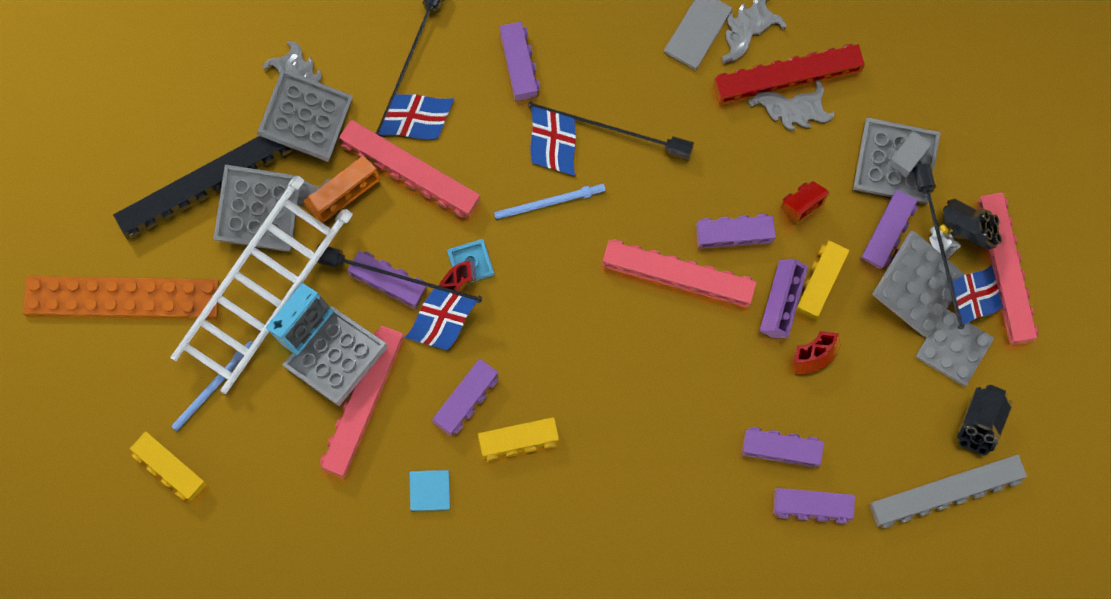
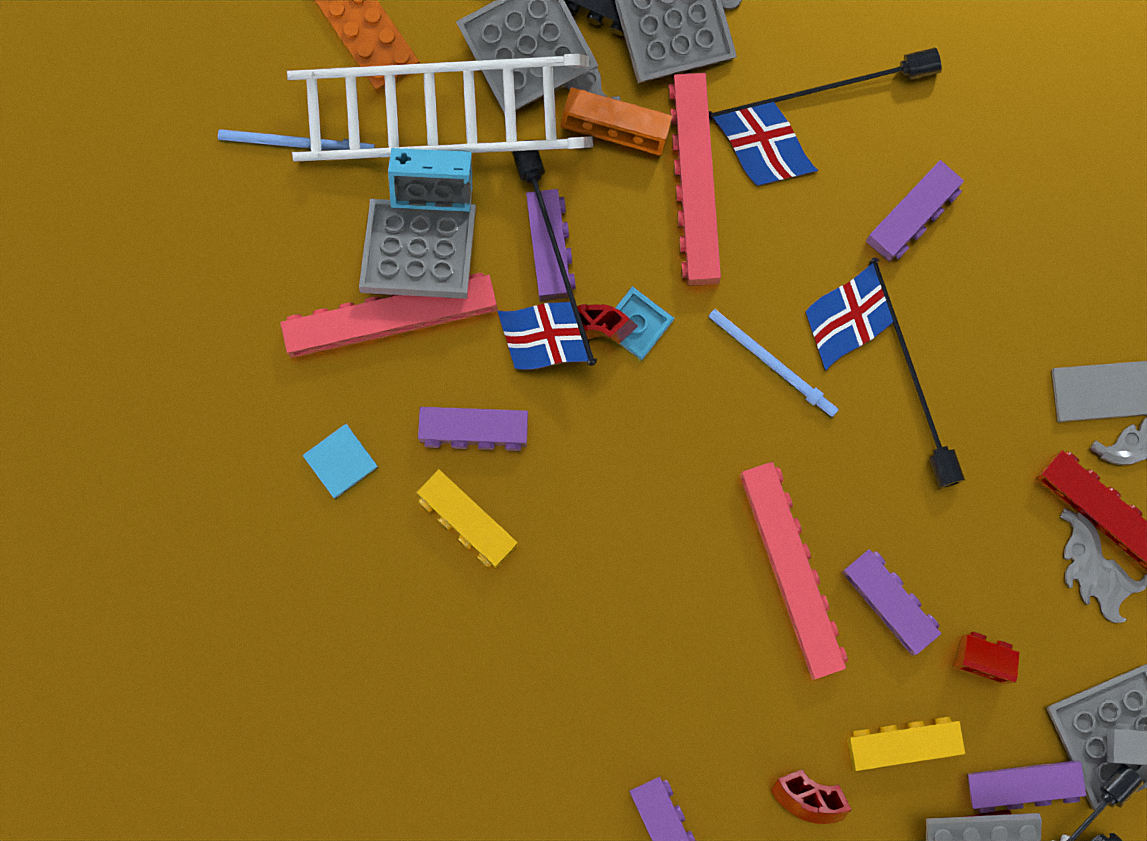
camera: 60 degrees right, 5 degrees up
yellow brick [130,431,207,502] -> none
medium lavender brick [760,259,808,338] -> none

